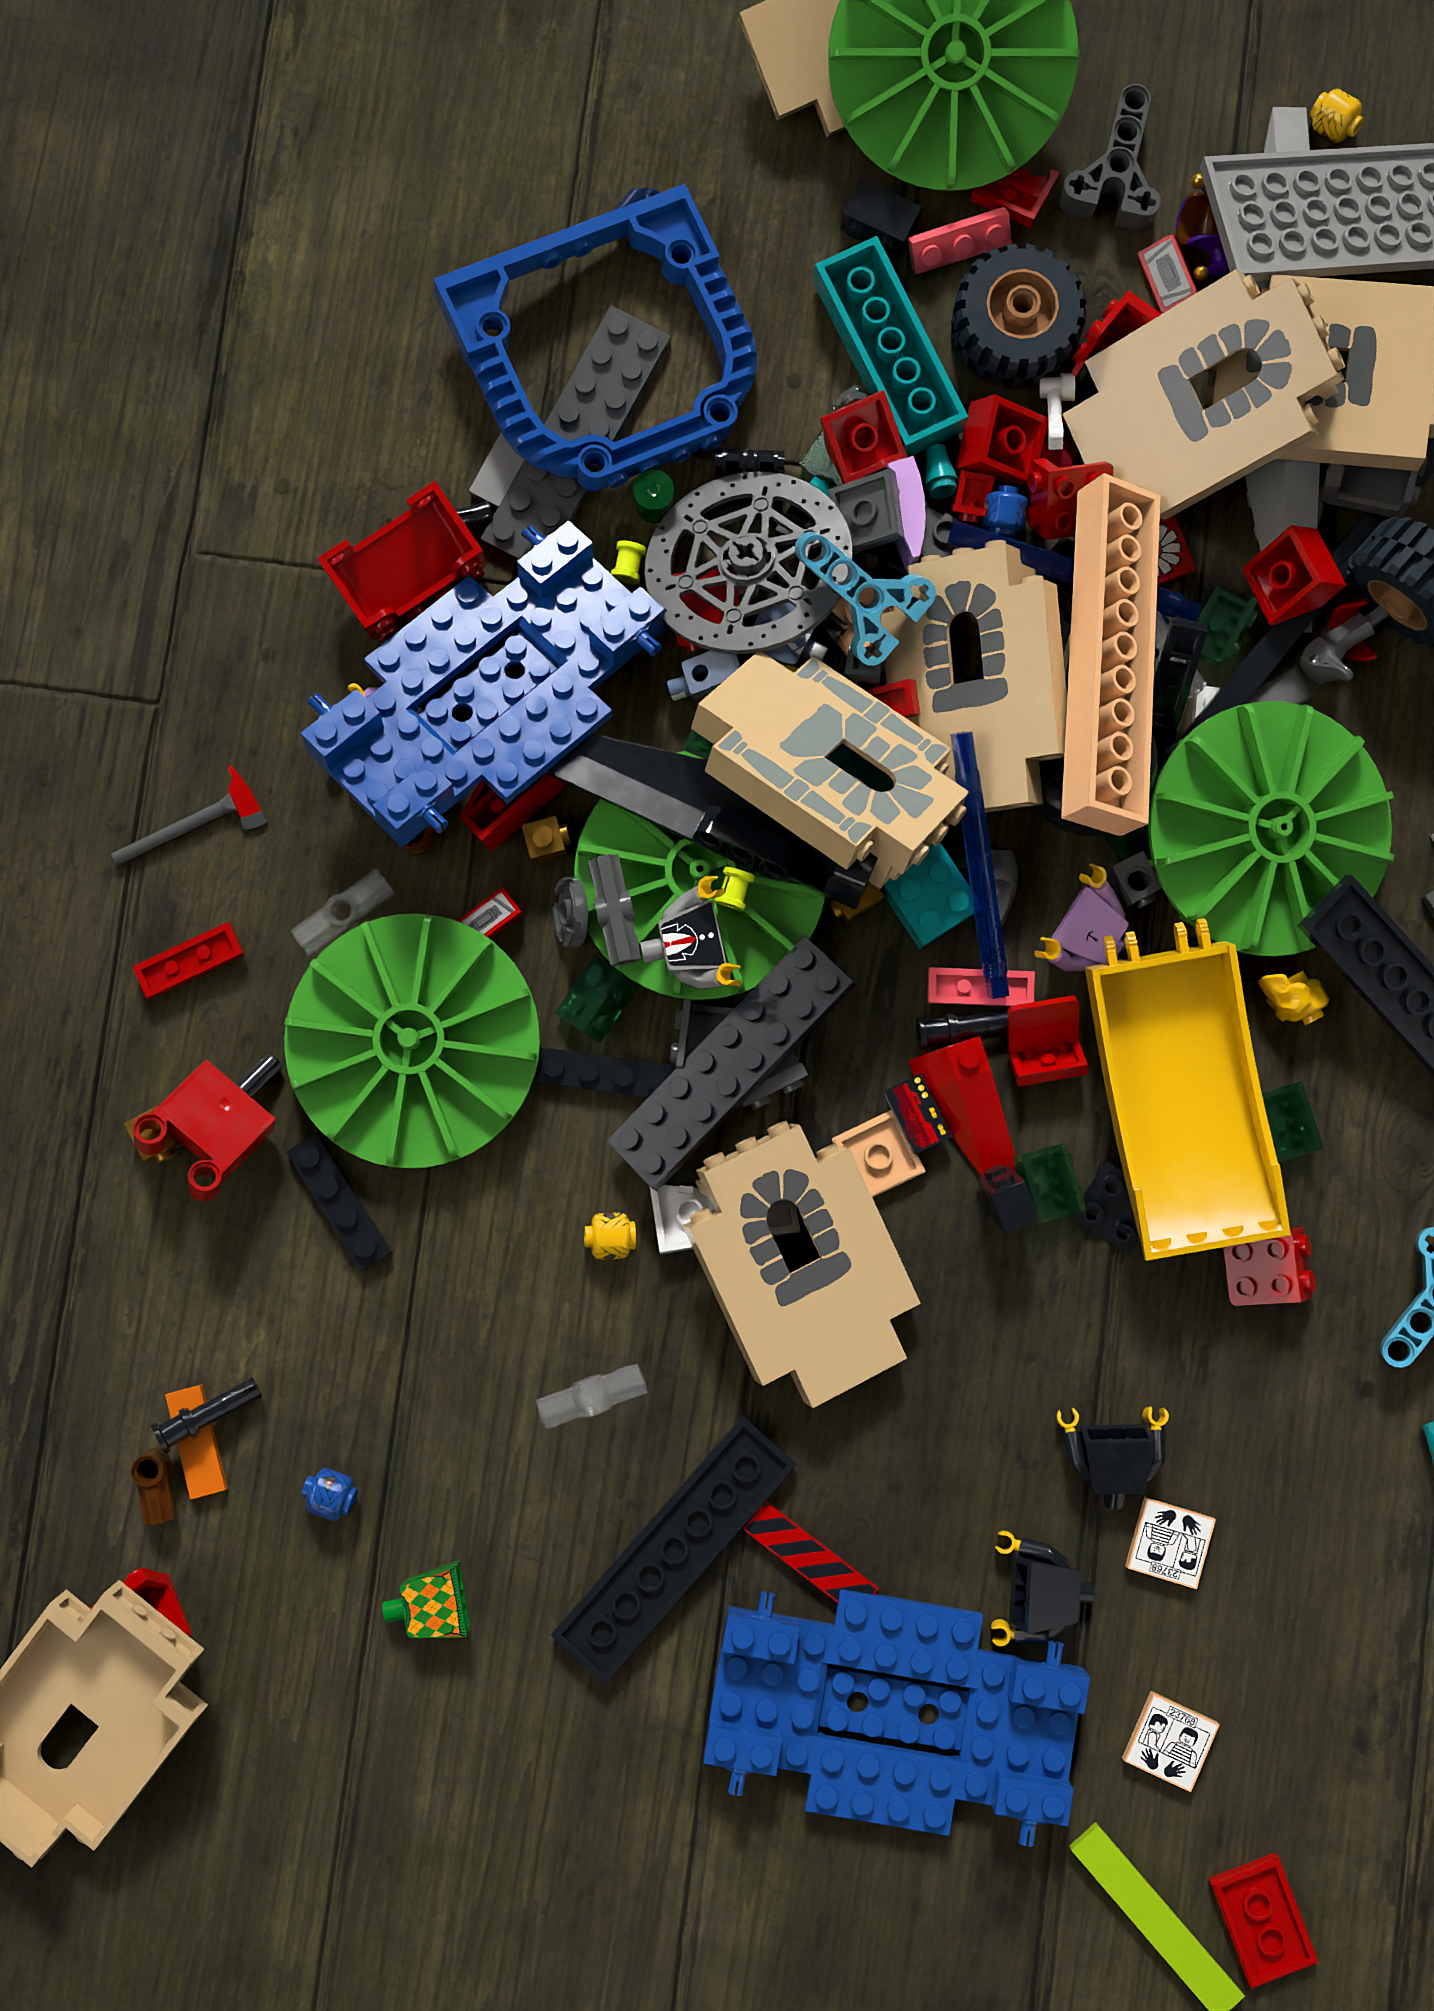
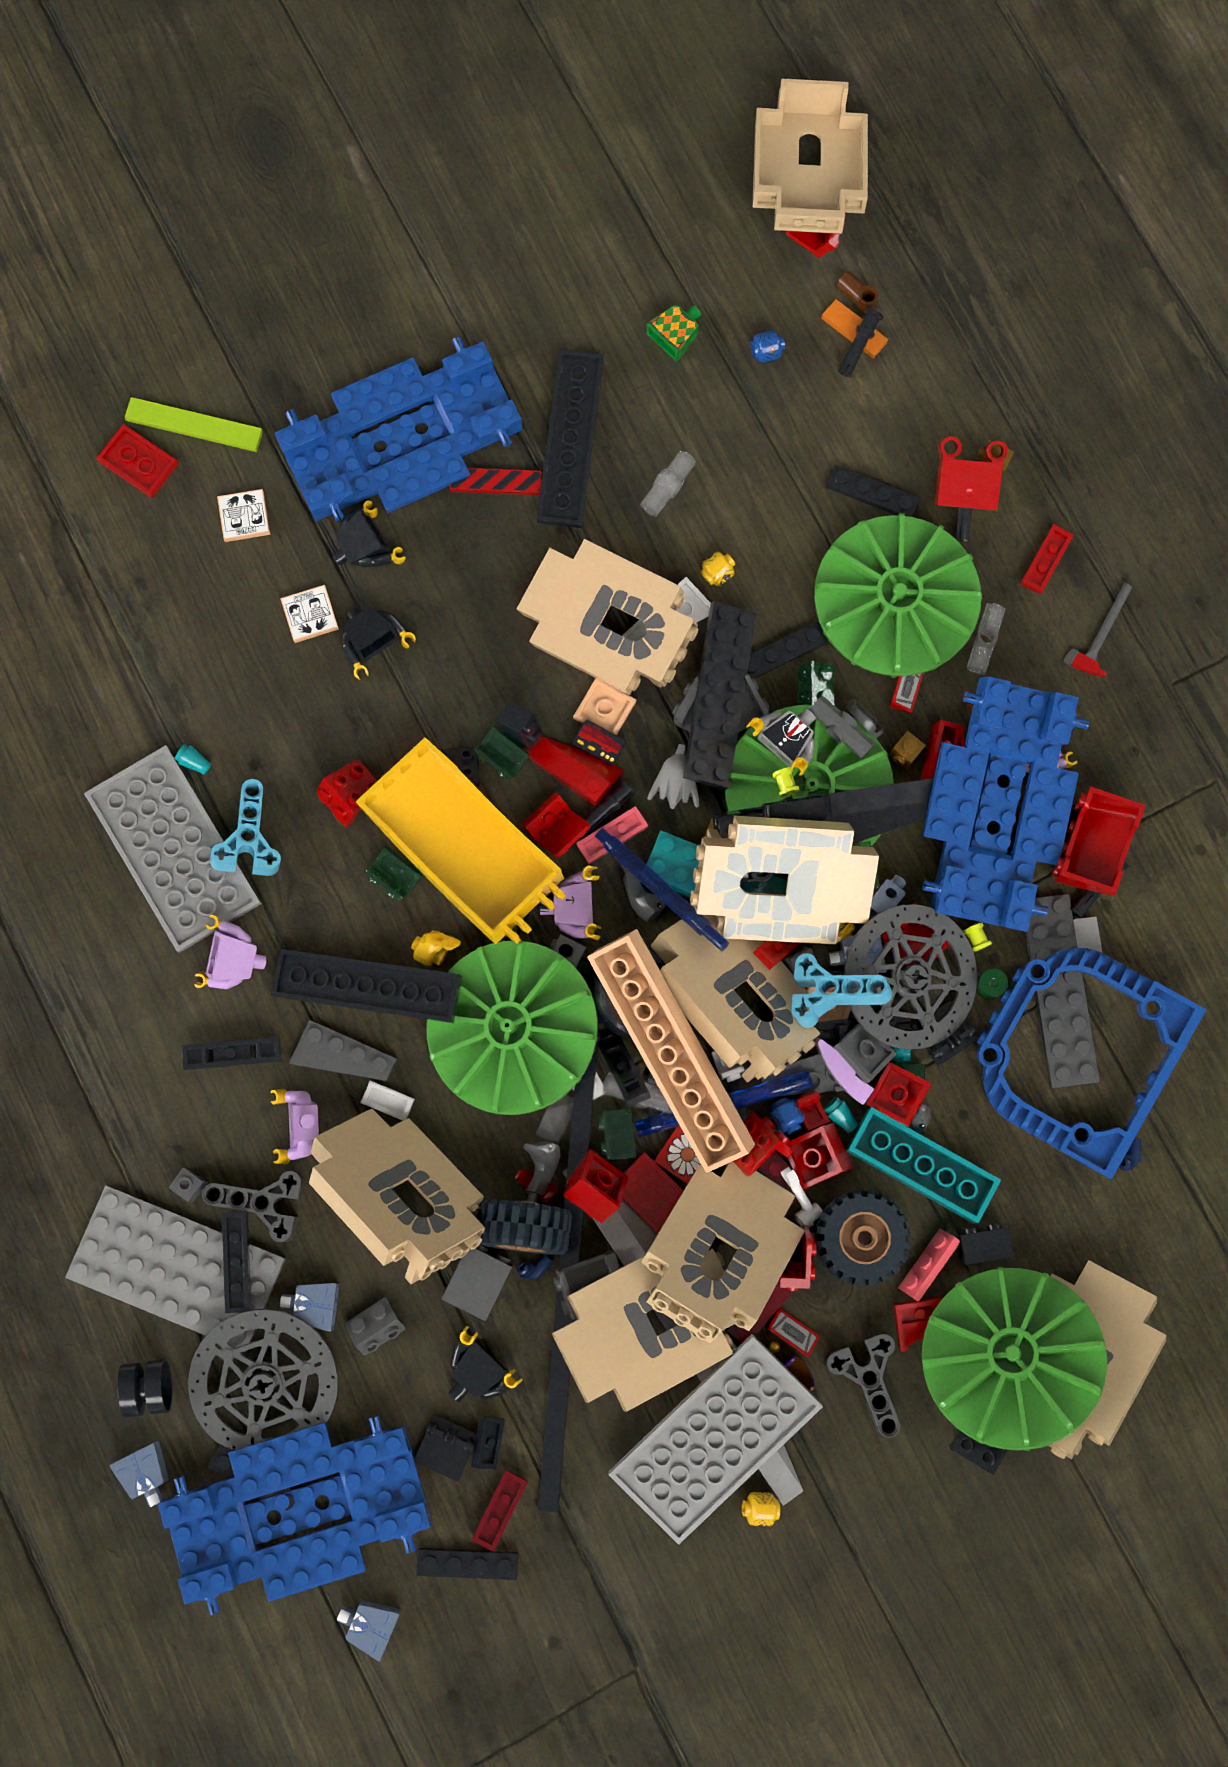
camera: 145 degrees right, 5 degrees down
none -> red tile [622,1152,683,1234]
none -> light grey piece [647,744,699,809]

